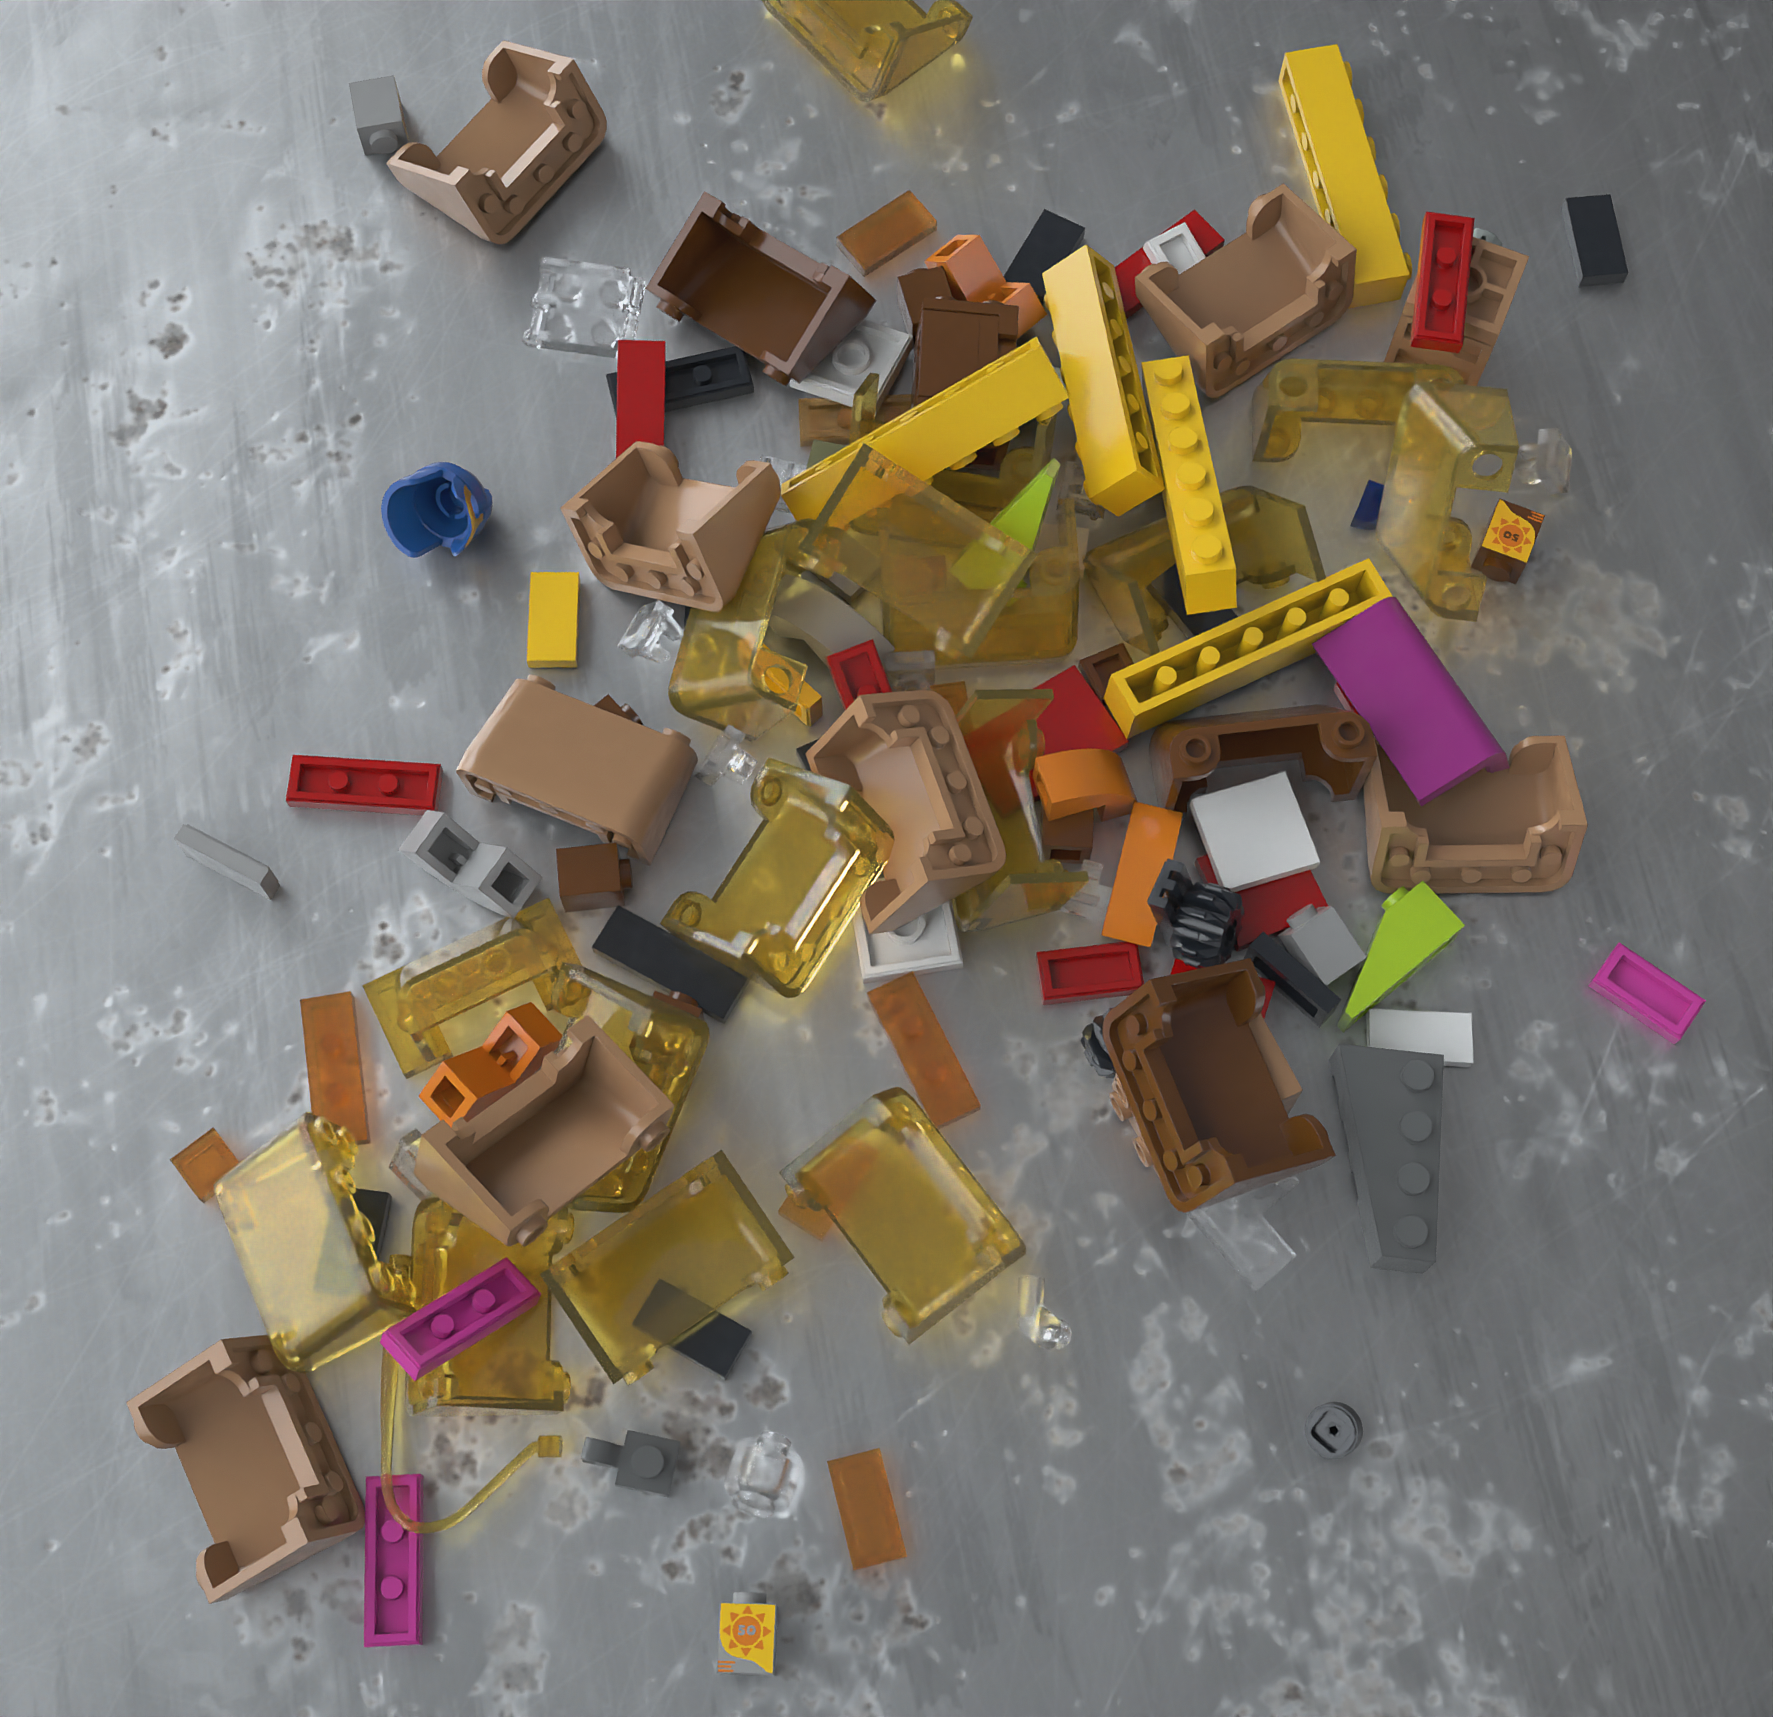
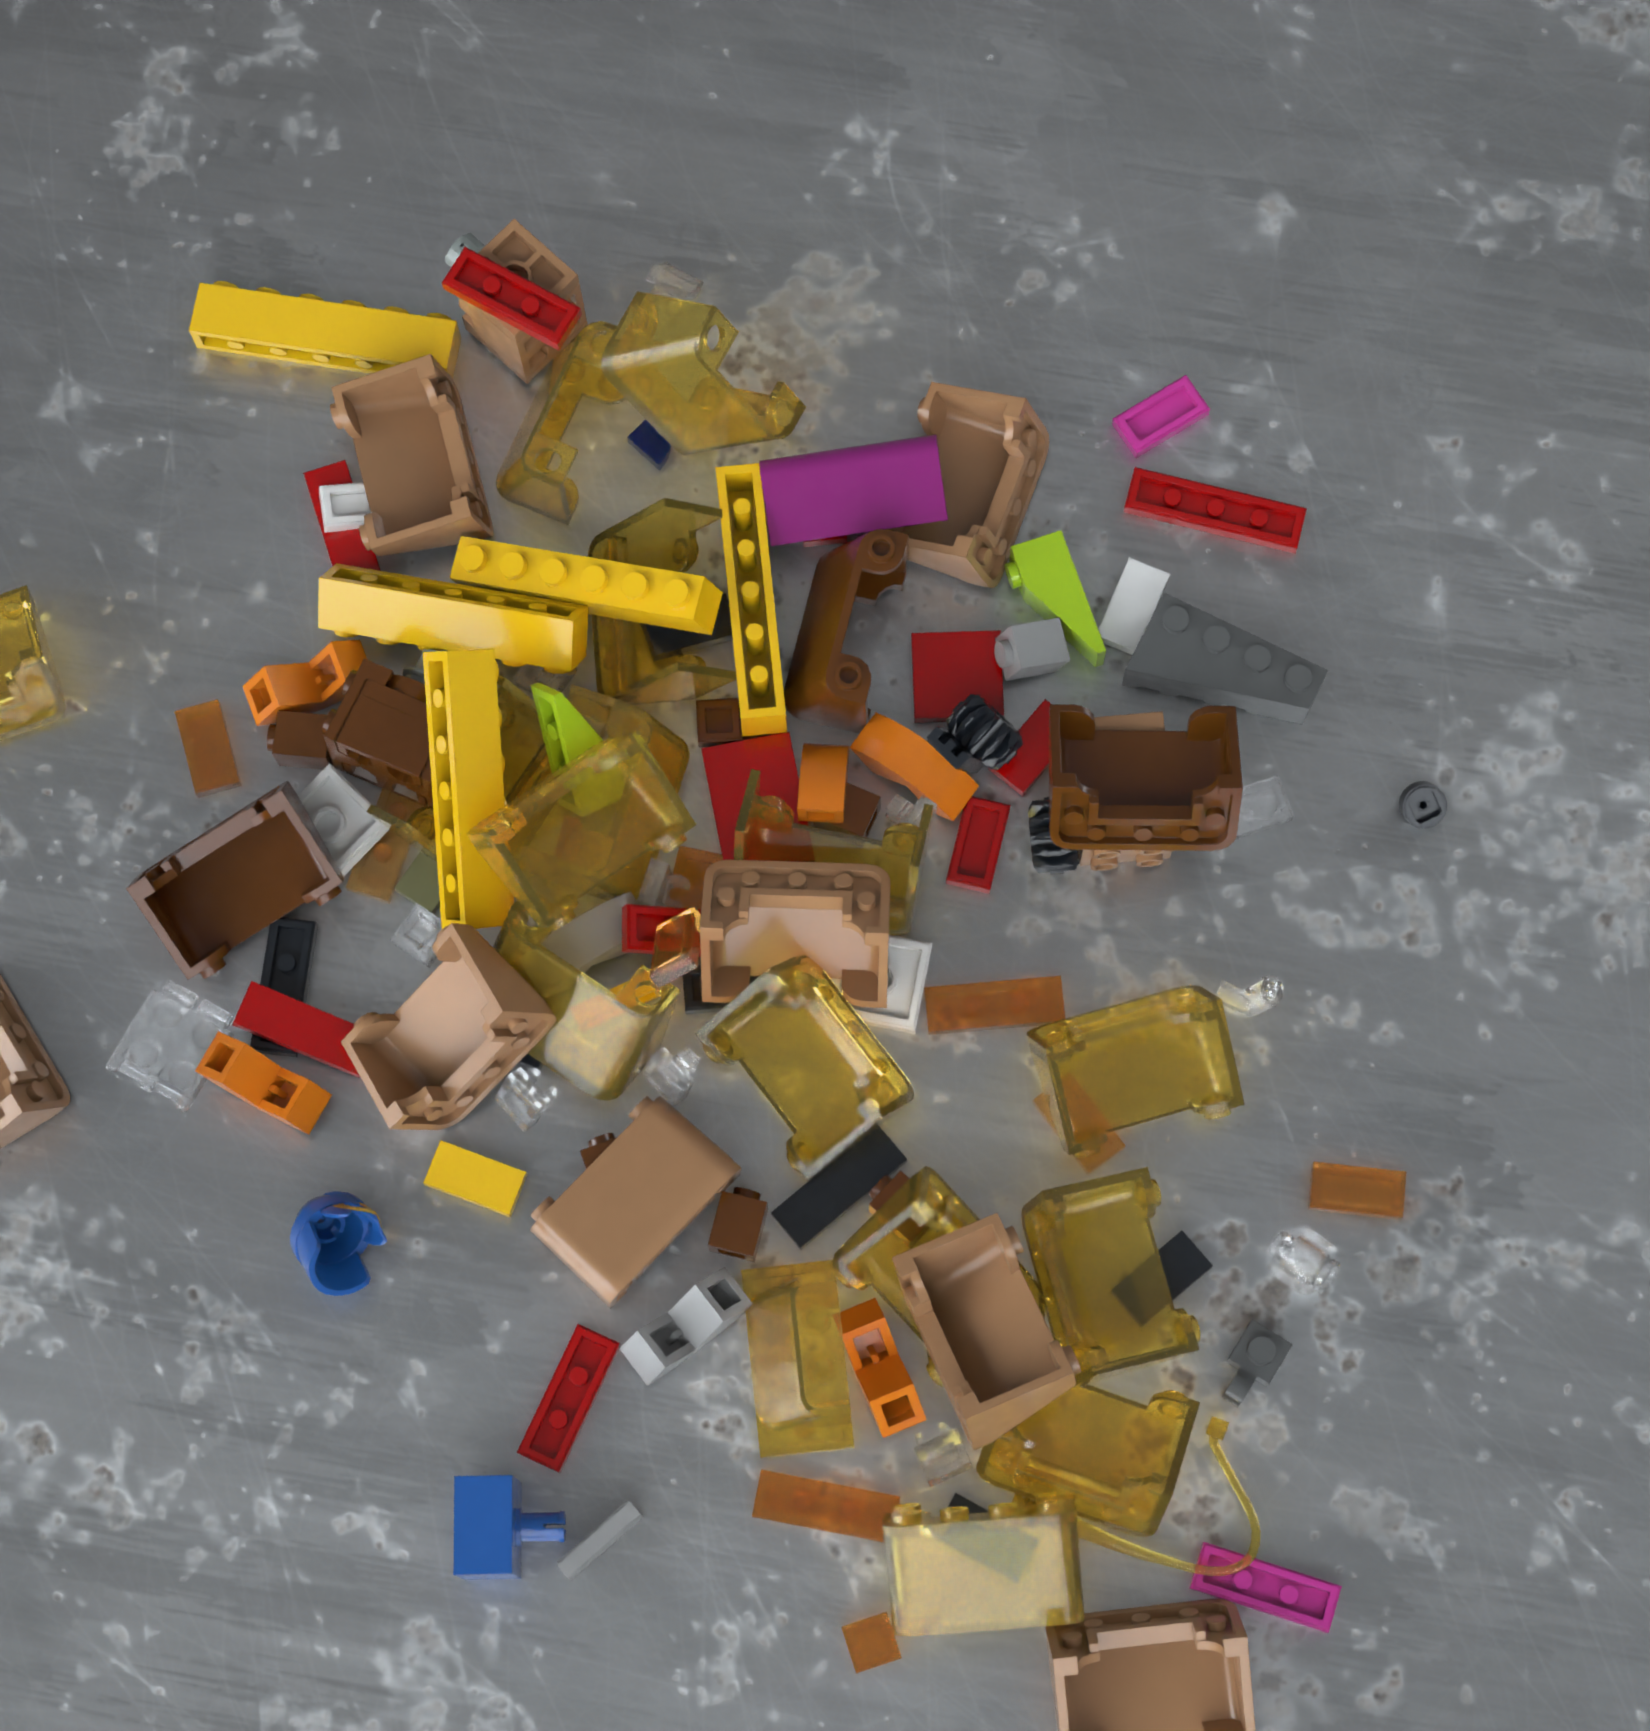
camera: 65 degrees left, 5 degrees up
dark pink tile [380,1257,541,1381] -> none
brick [717,1592,778,1676] -> none
black tile [1003,209,1085,306] -> none
white tile [1189,771,1320,892] -> none
black tile [1244,931,1341,1028] -> none
brick [1470,498,1545,585] -> none
black tile [1561,194,1628,287] -> none
none -> orange brick [195,1031,332,1135]
none -> blue brick [453,1475,566,1580]
none -> clear orange tile [649,907,701,988]
none -> red tile [1124,467,1307,554]

